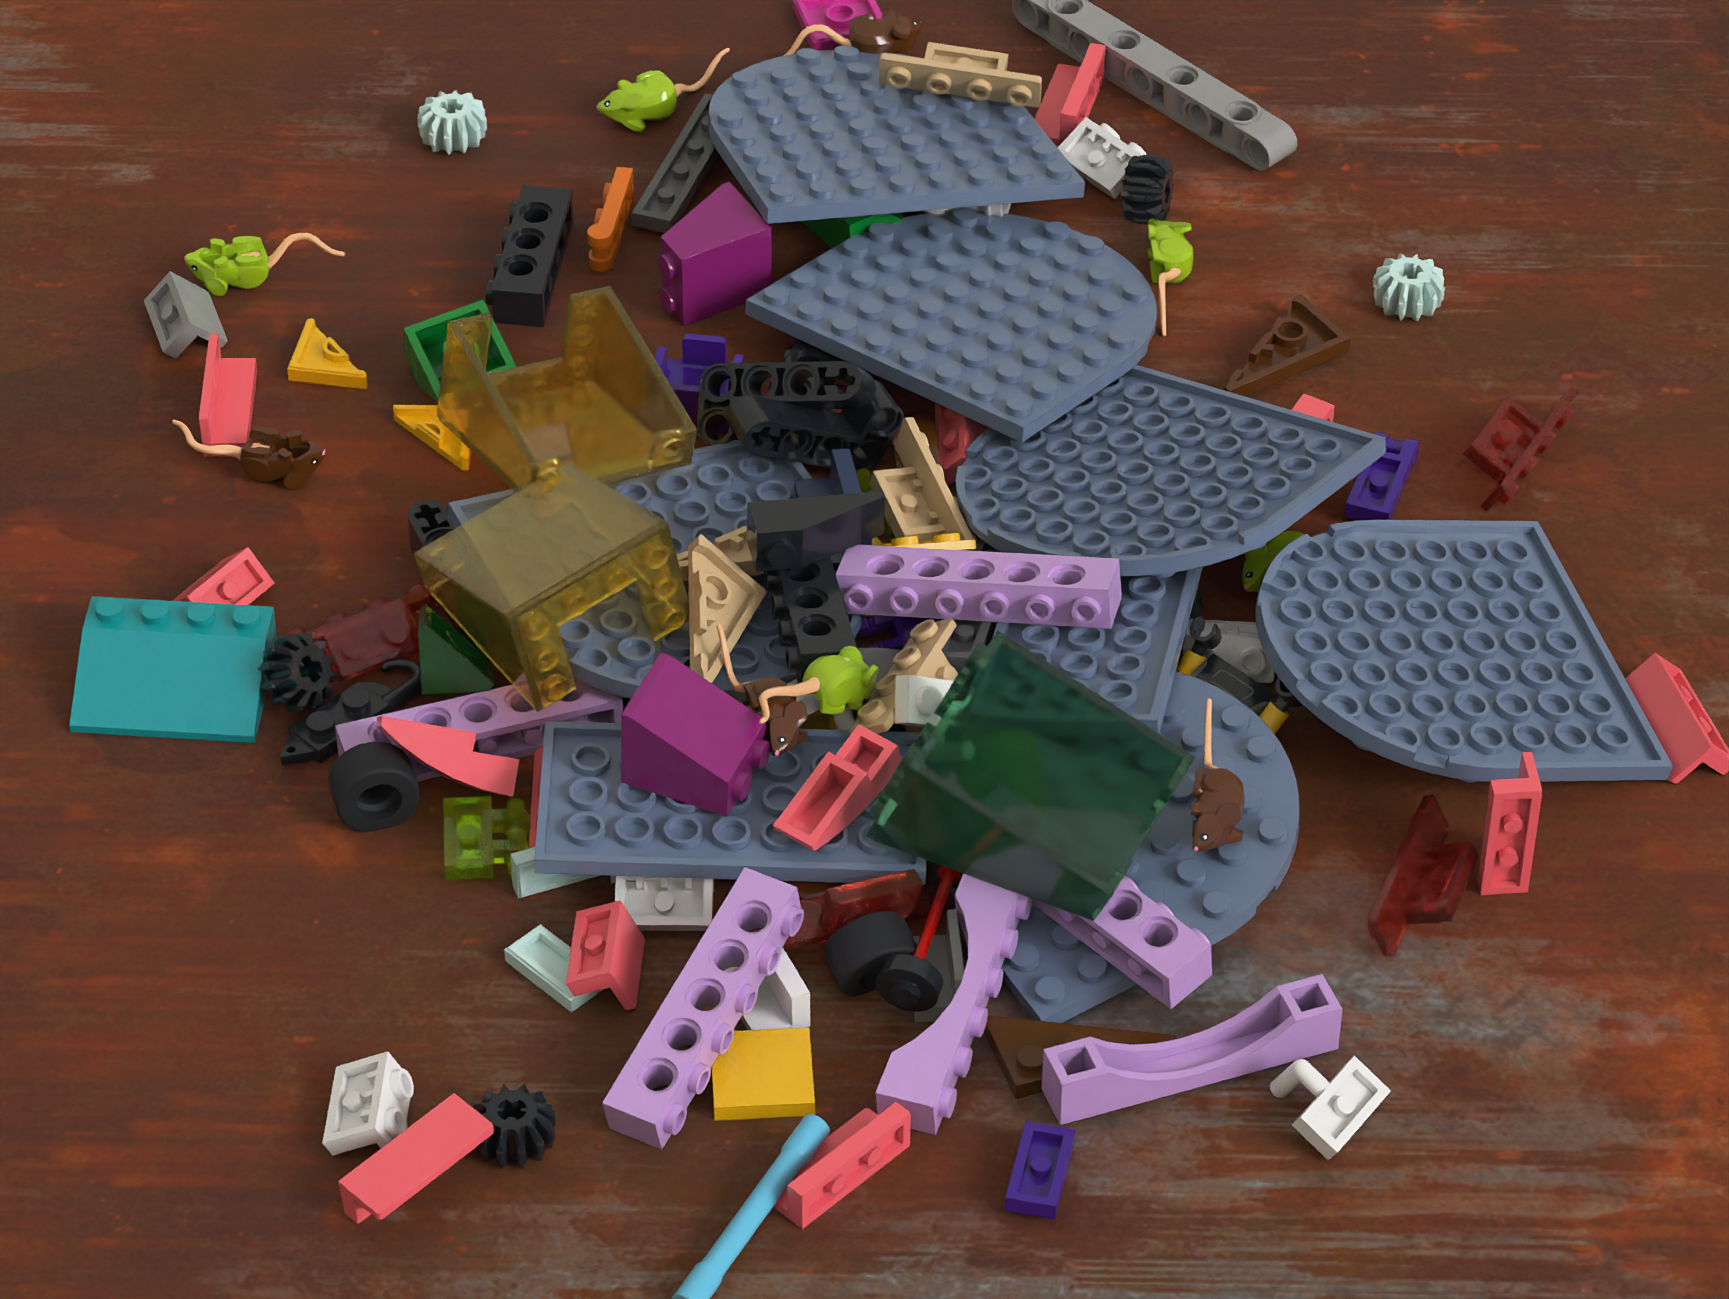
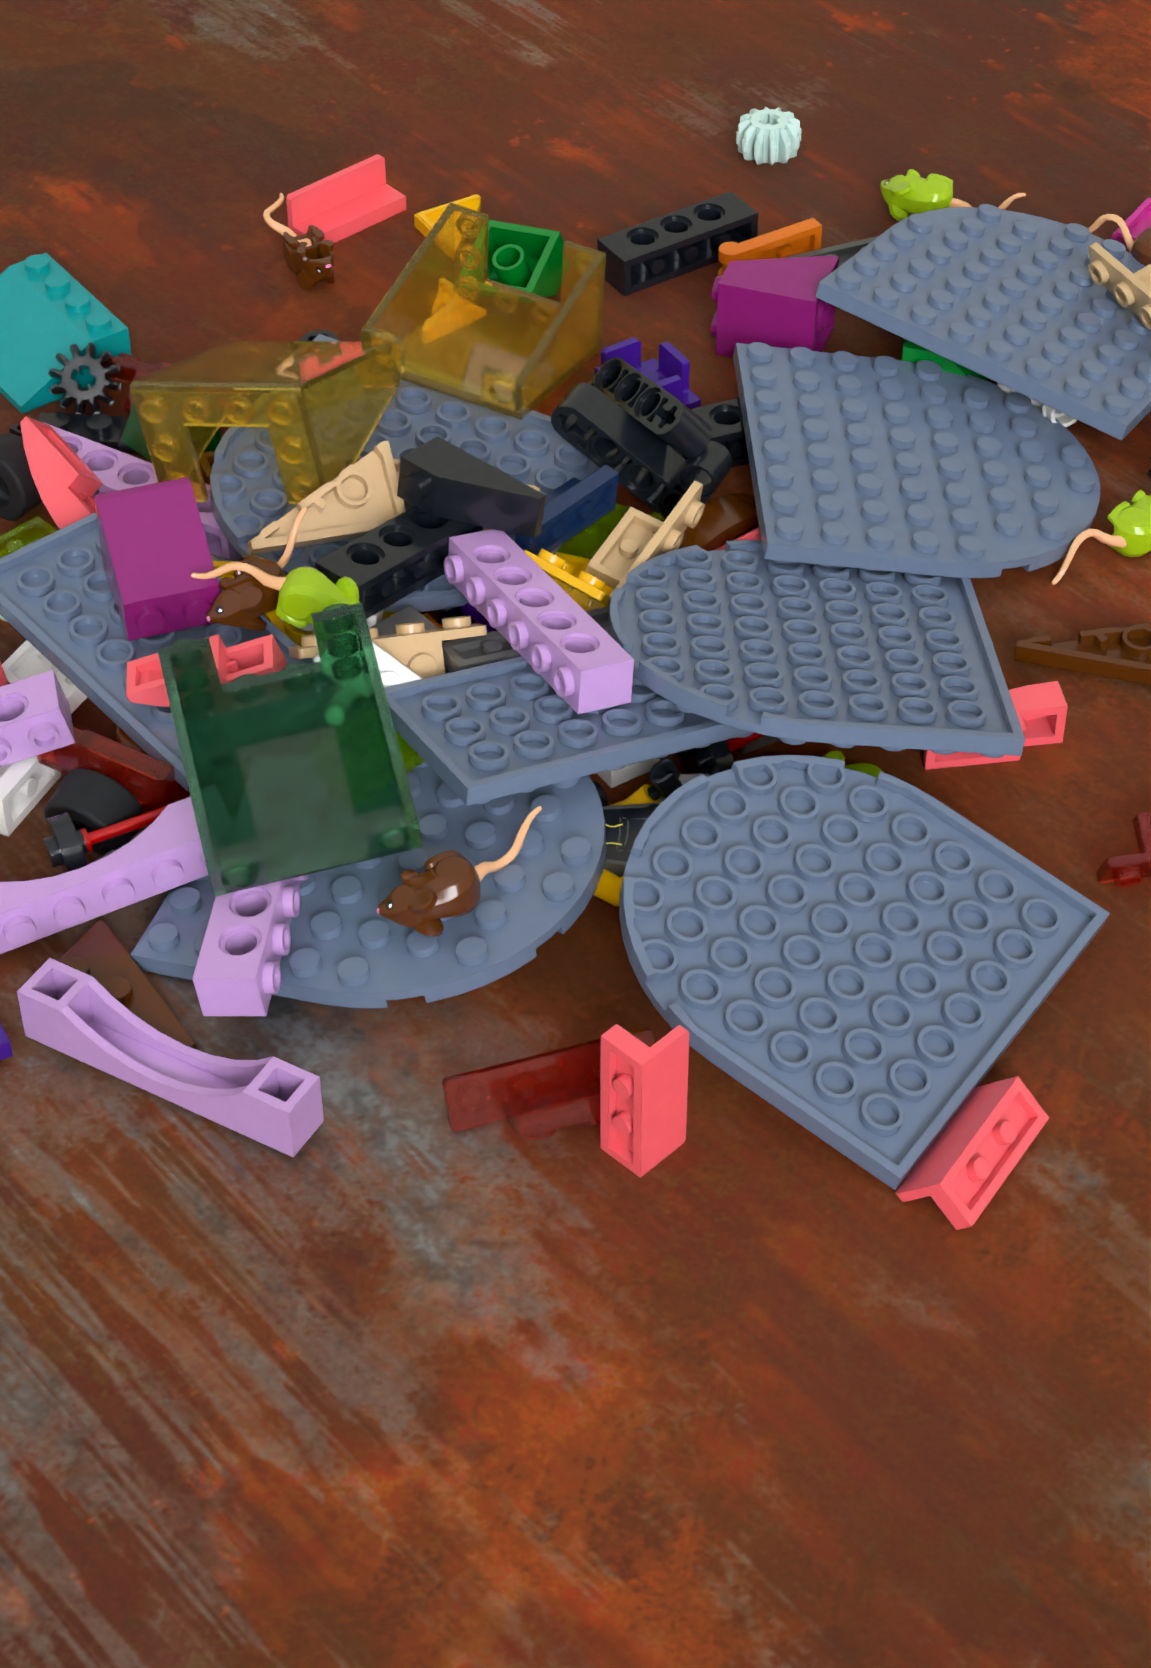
camera: 50 degrees right, 0 degrees up
light grey panel [144,271,228,359] -> none
coral panel [172,547,274,605] -> none
lime animal [184,233,345,296] -> none
white plate [1270,1056,1391,1160] -> none
dark purple plate [1345,432,1420,520] -> none

